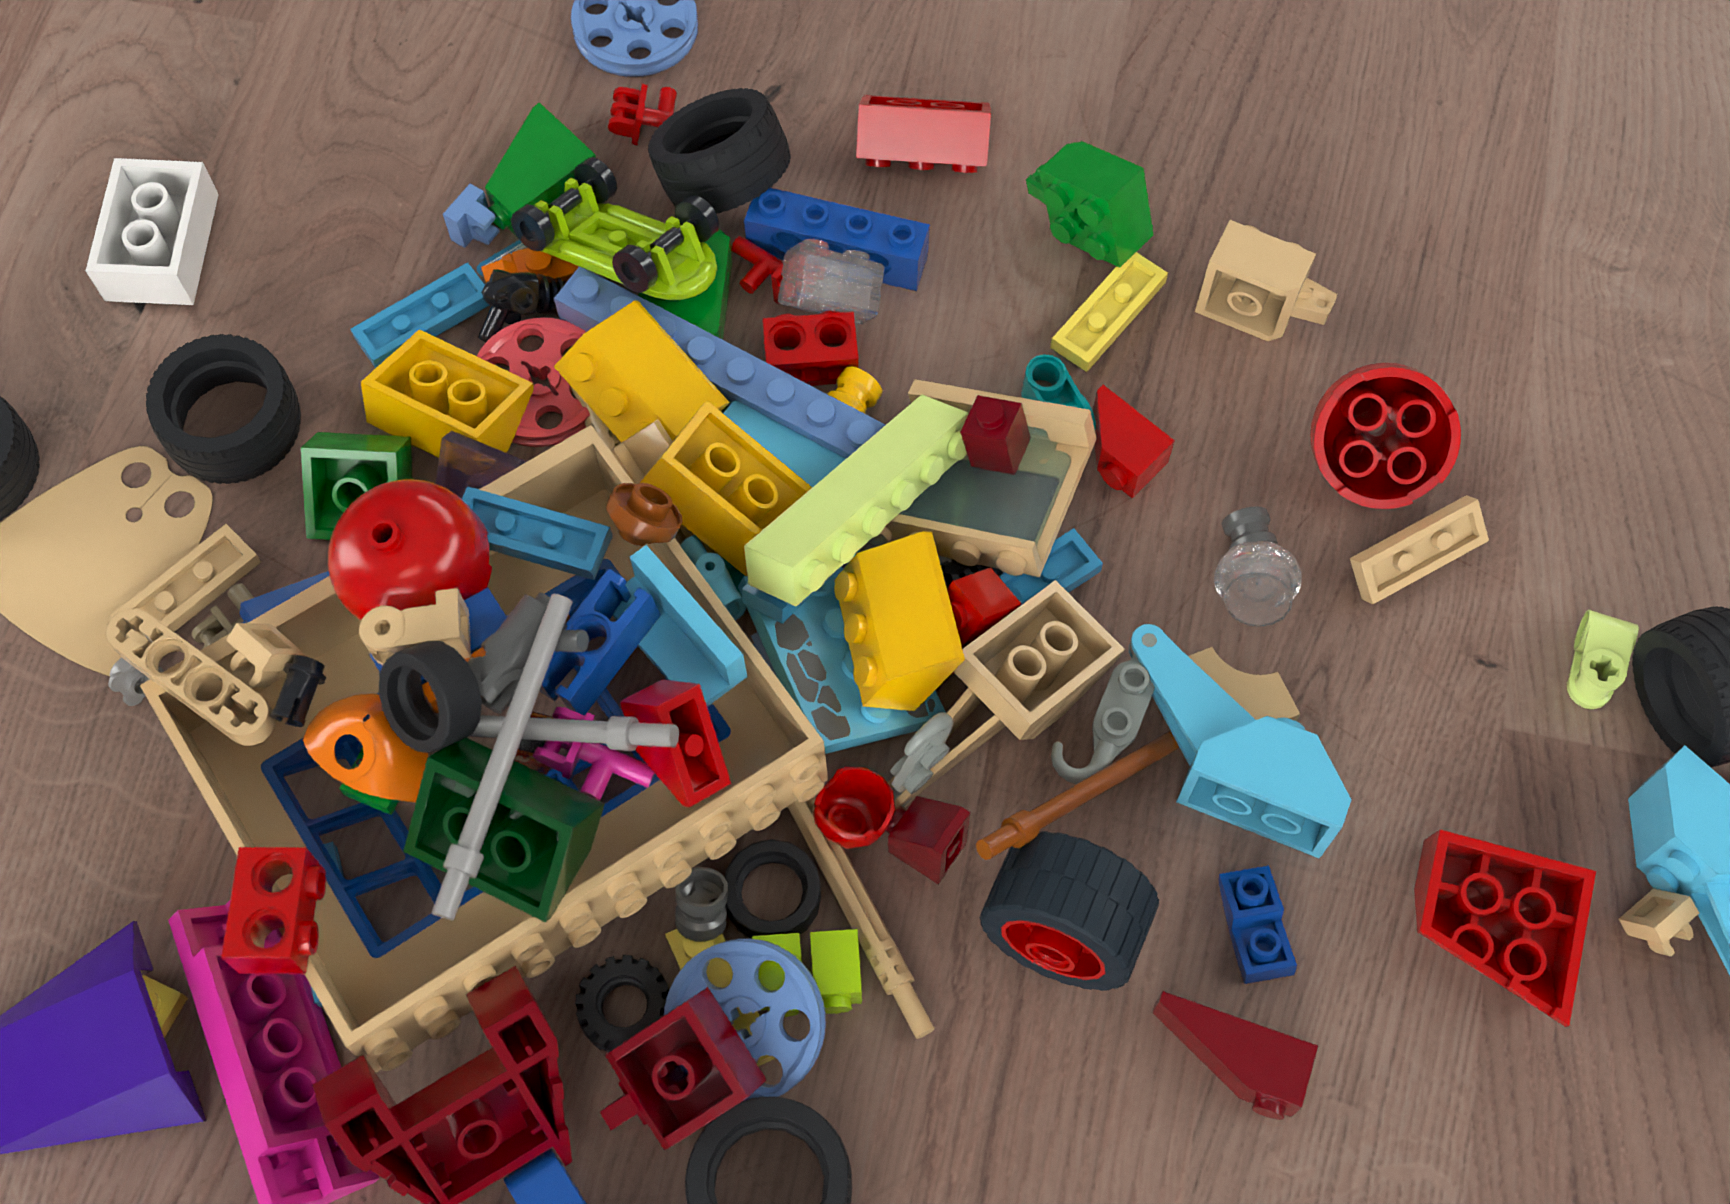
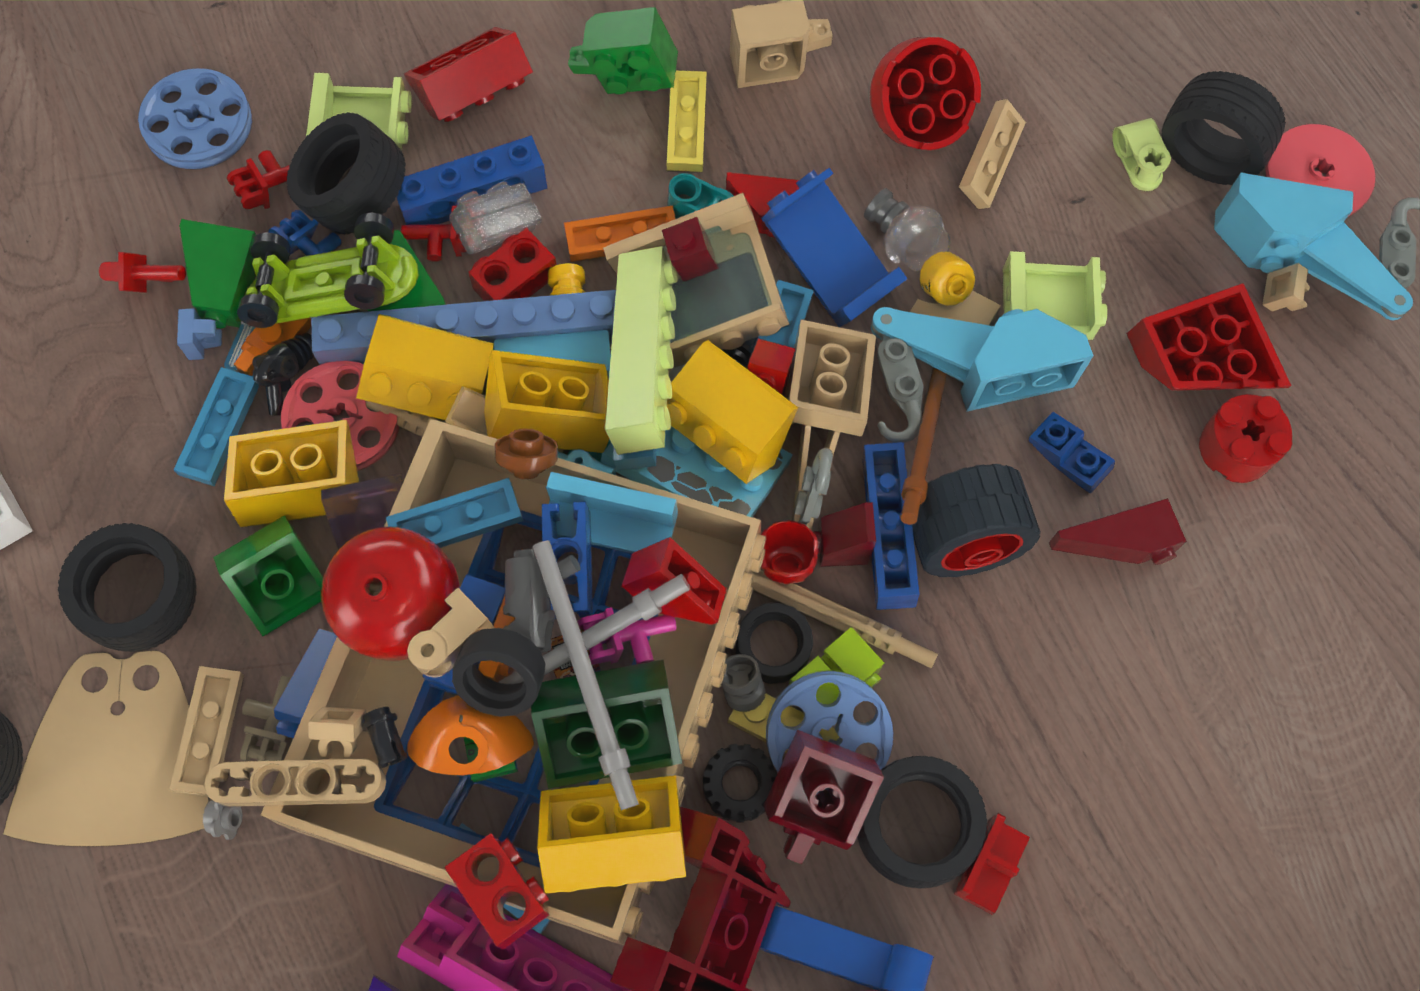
camera: 40 degrees left, 5 degrees up
none -> red arm [99,252,186,293]
none -> blue arm [268,210,342,256]
none -> yellowish green panel [306,73,412,151]
none -> yellow slope [537,775,686,894]
none -> orange plate [564,205,675,262]
none -> blue panel [761,168,907,328]
none -> blue brick [862,442,920,610]
none -> yellow head [919,252,975,306]
none -> yellowish green panel [1003,251,1107,340]
none -> red brick [1199,394,1292,483]

